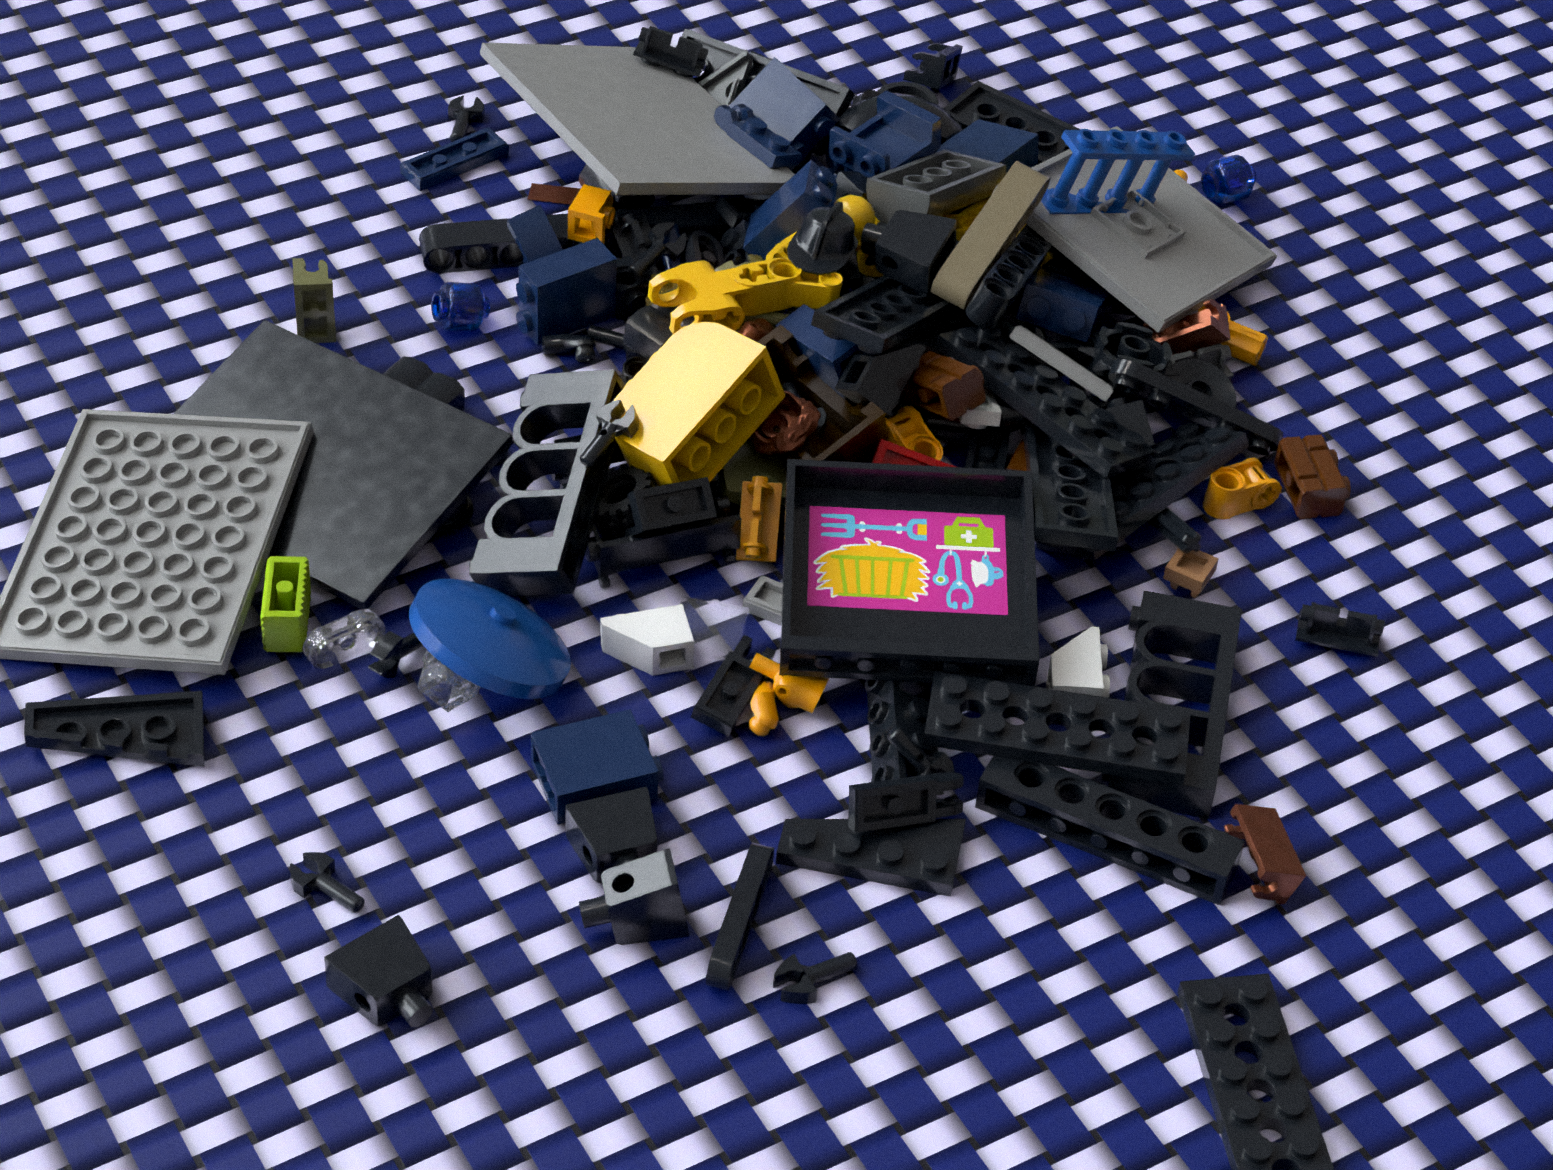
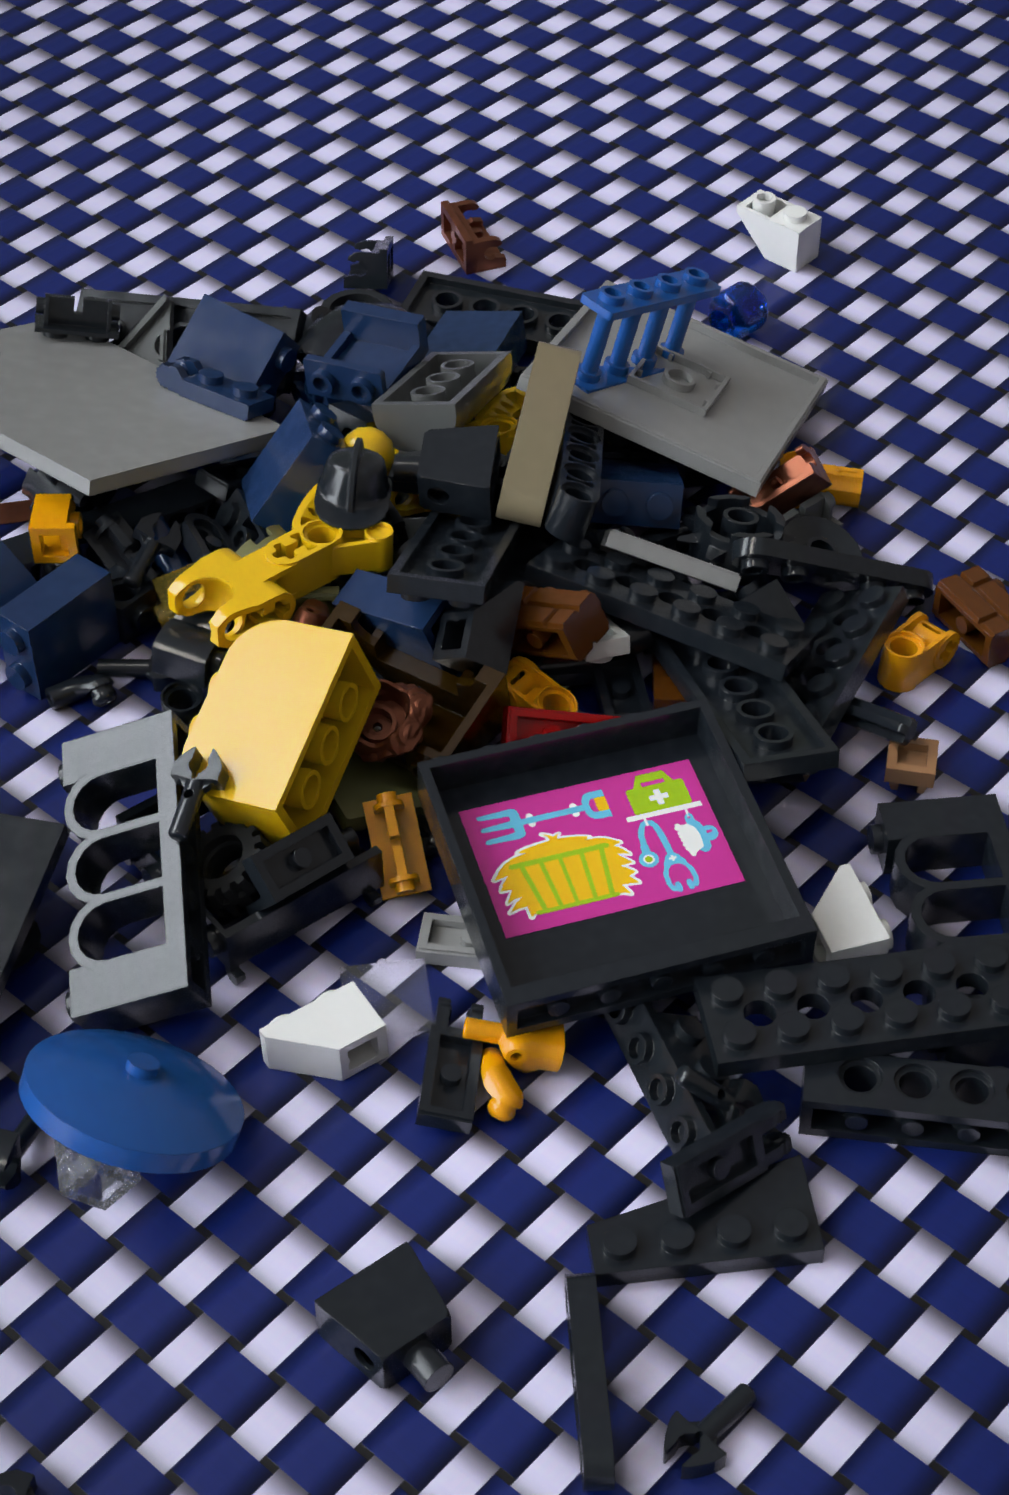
camera: 15 degrees left, 0 degrees up
dark blue brick [531,709,664,825] -> none
black torso [579,848,690,945] -> none
none -> copper hinge [441,200,506,275]
none -> white slope [737,189,822,273]

